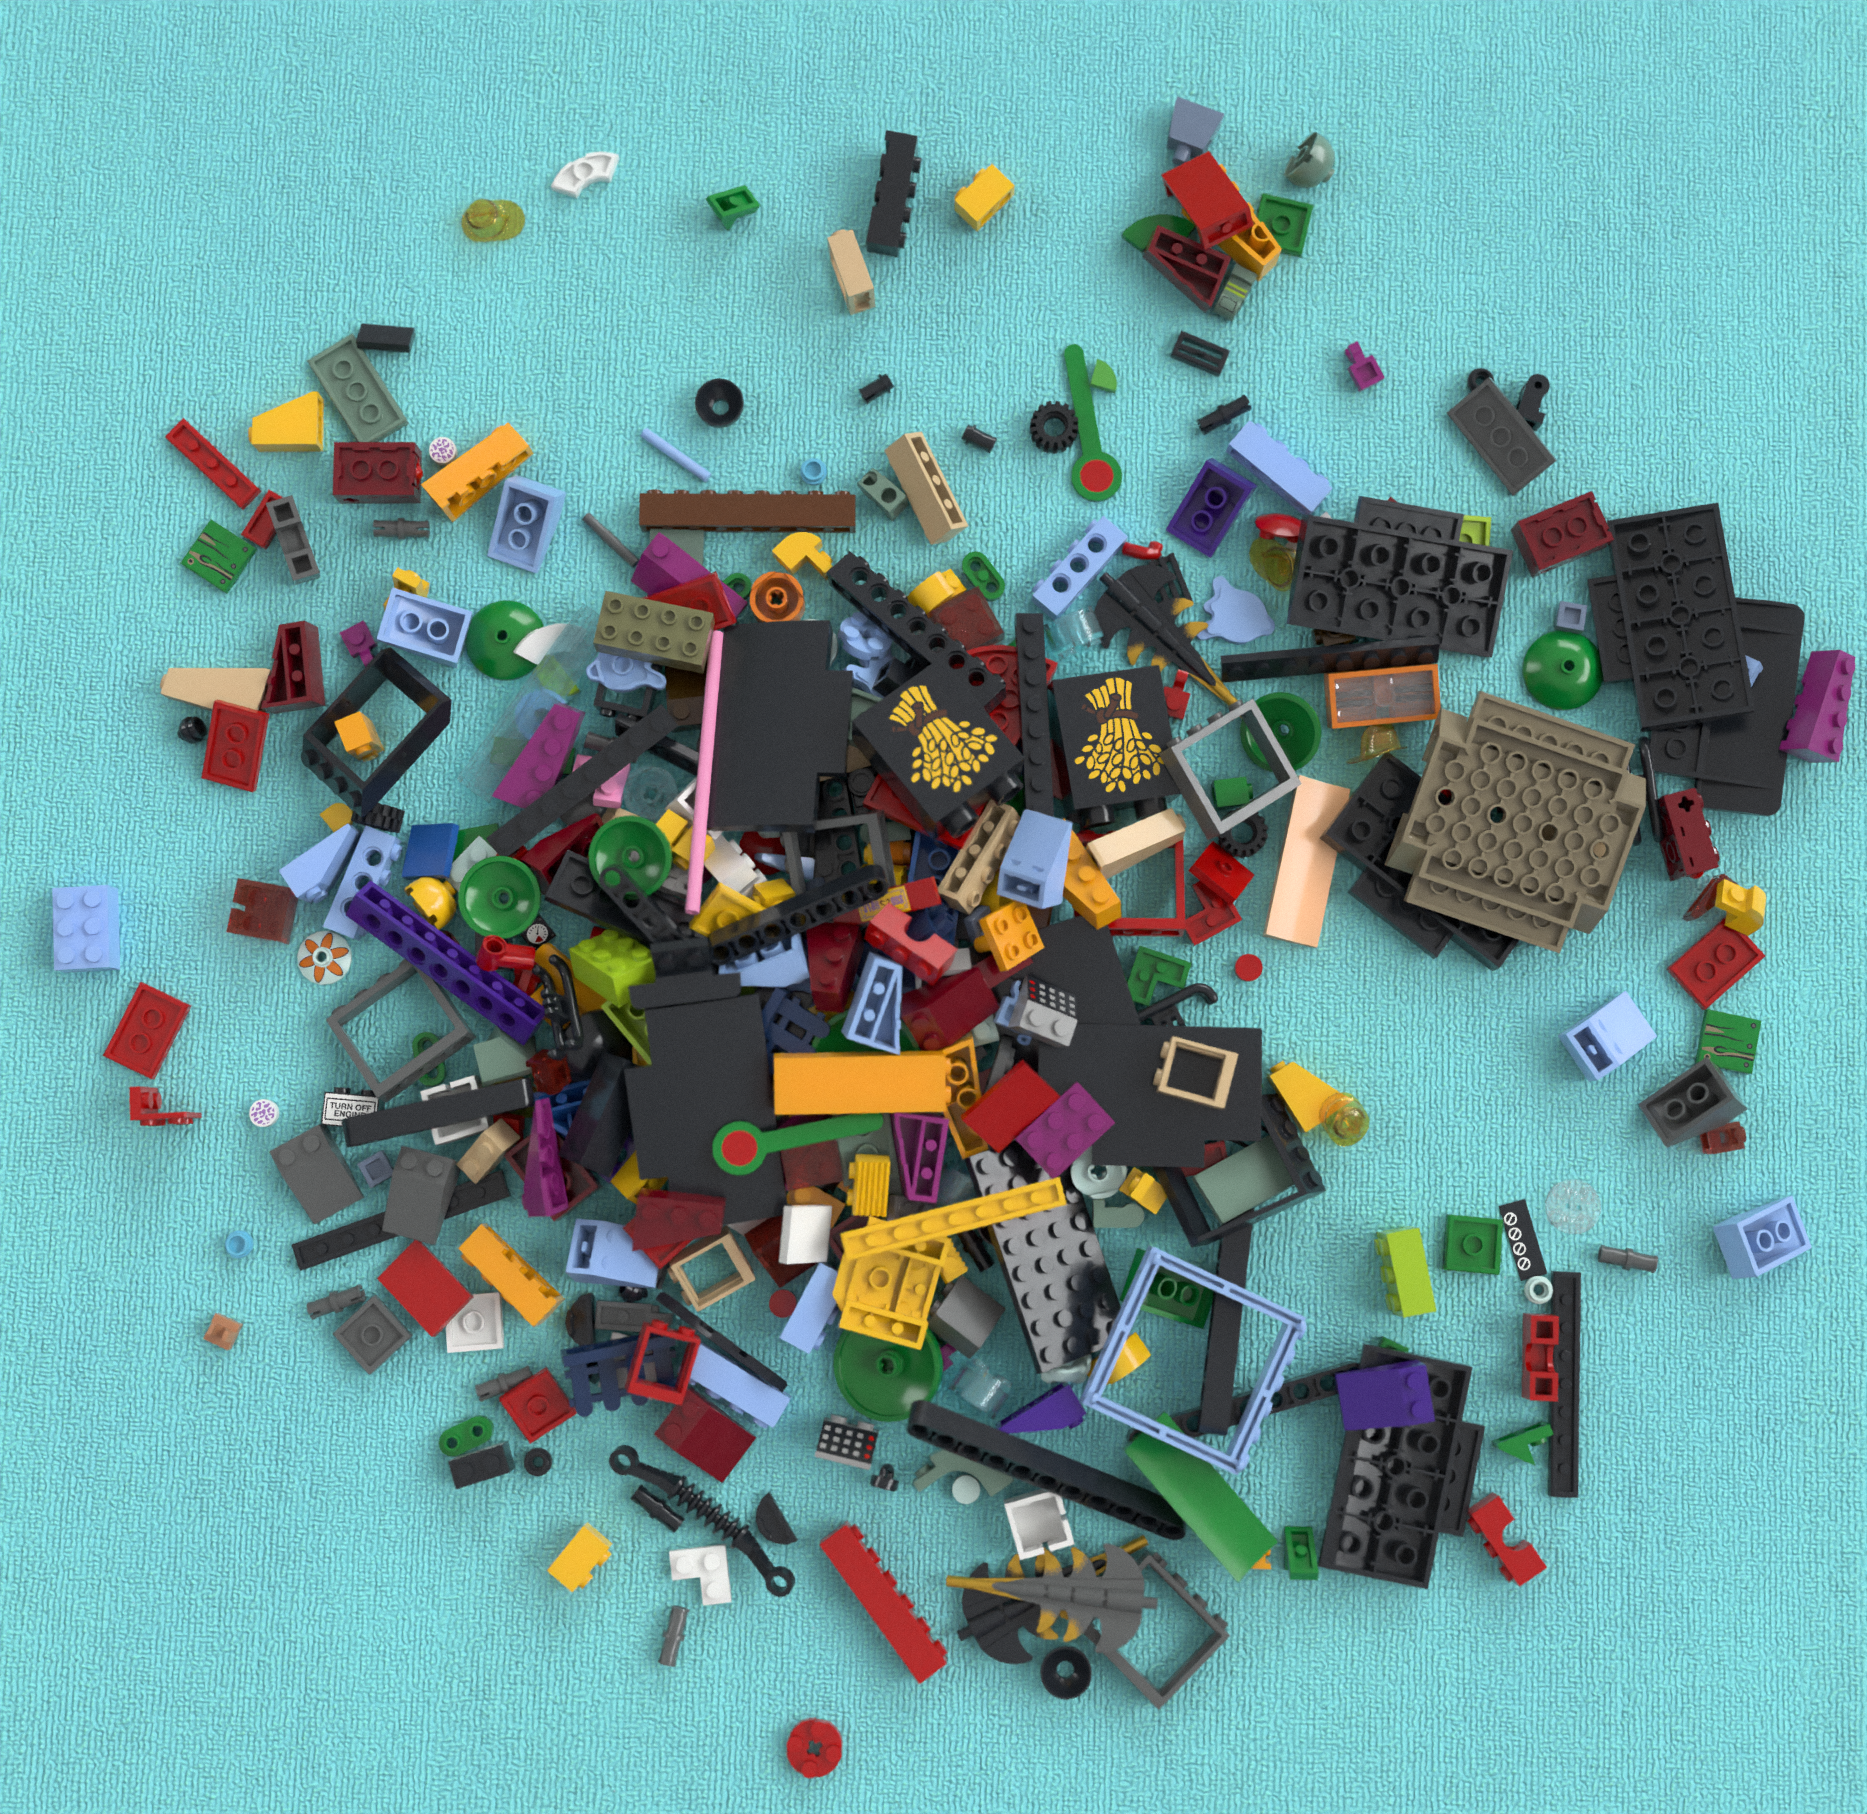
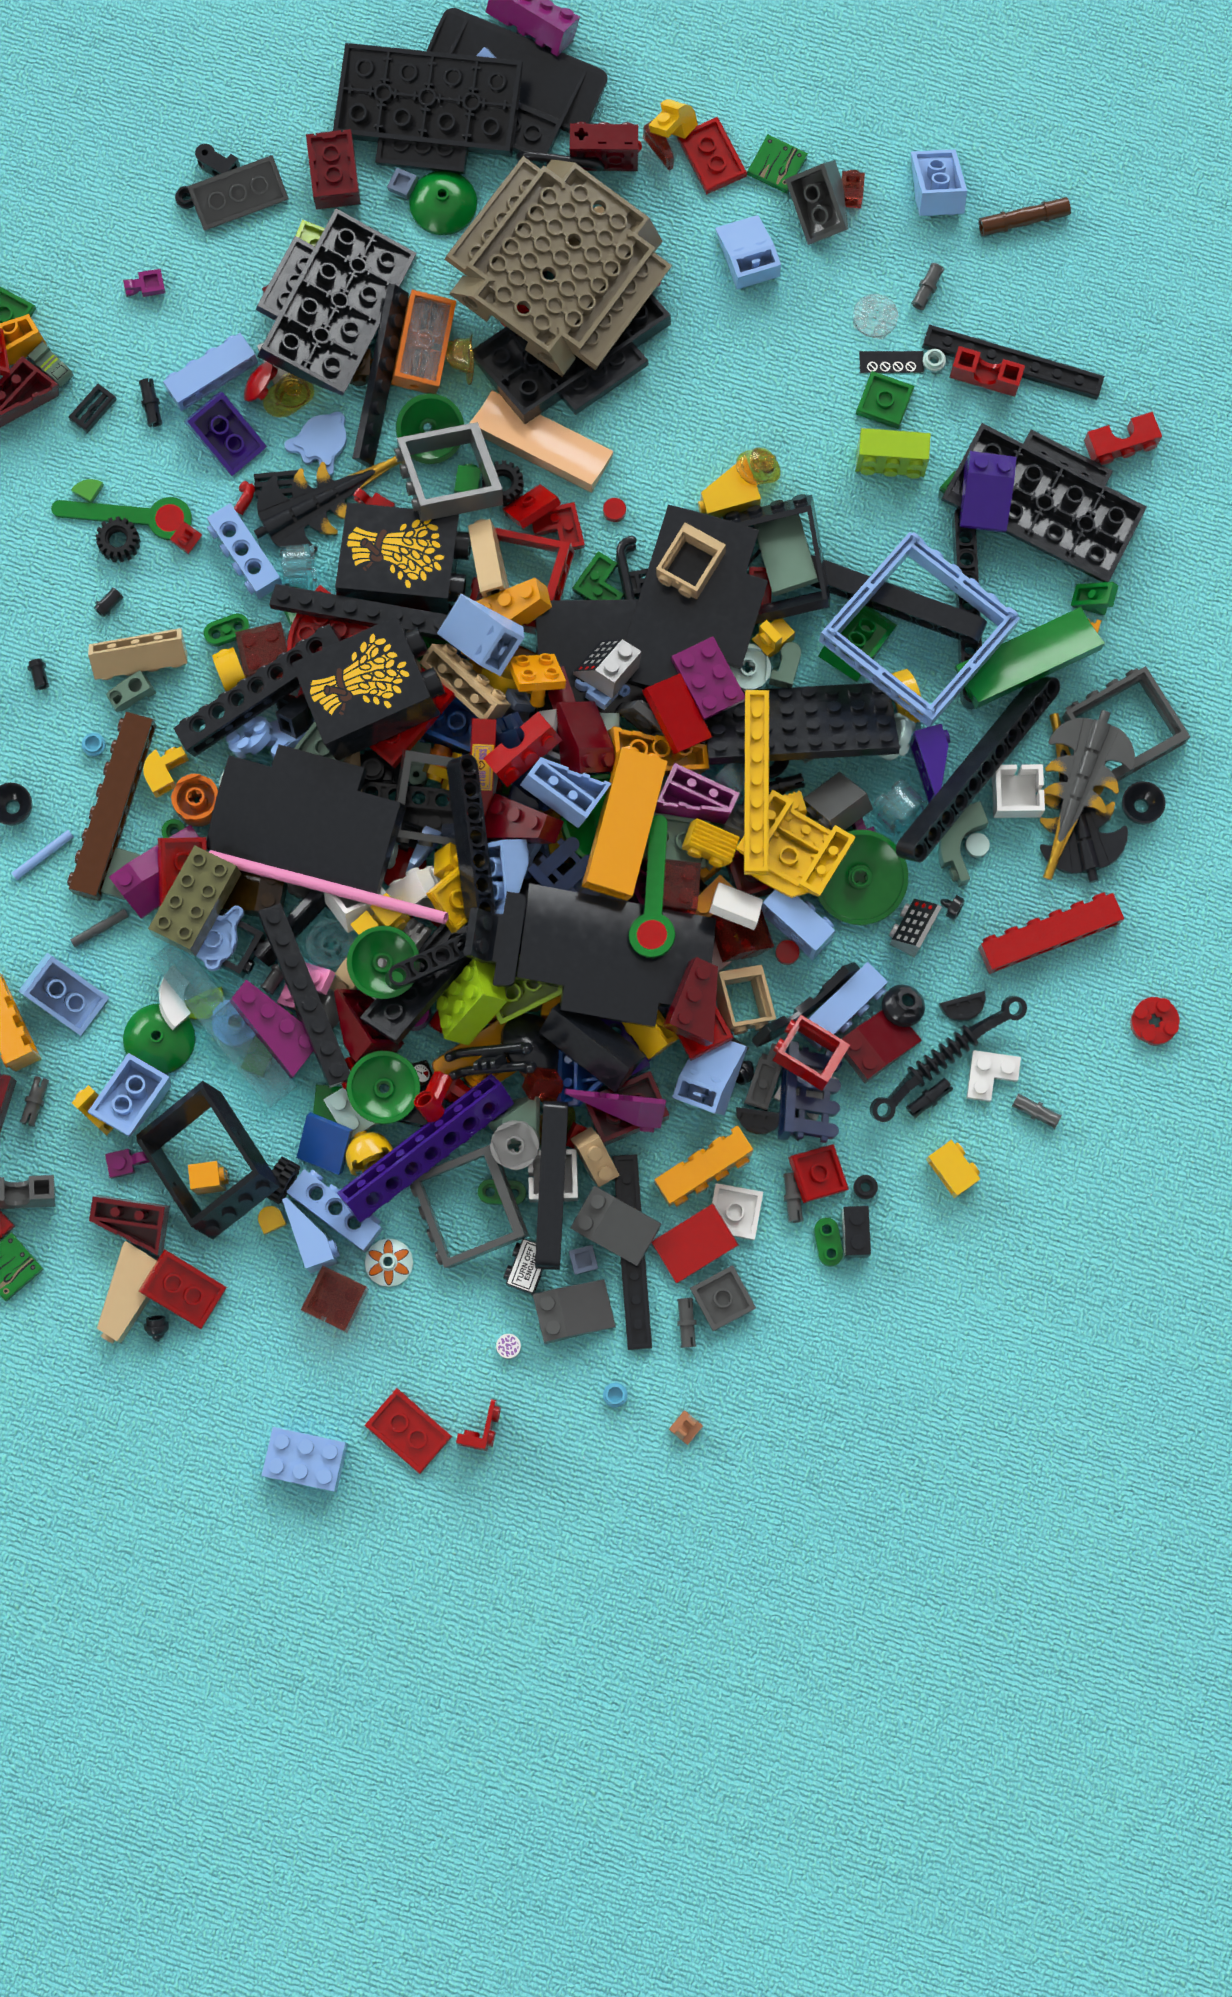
camera: 75 degrees left, 5 degrees down
green slope [1491,1421,1553,1466] -> none
none -> red tile [169,521,202,555]
none -> light grey plate [490,1120,540,1170]
none -> black piece [882,984,925,1027]
none -> reddish brown piece [978,197,1071,236]

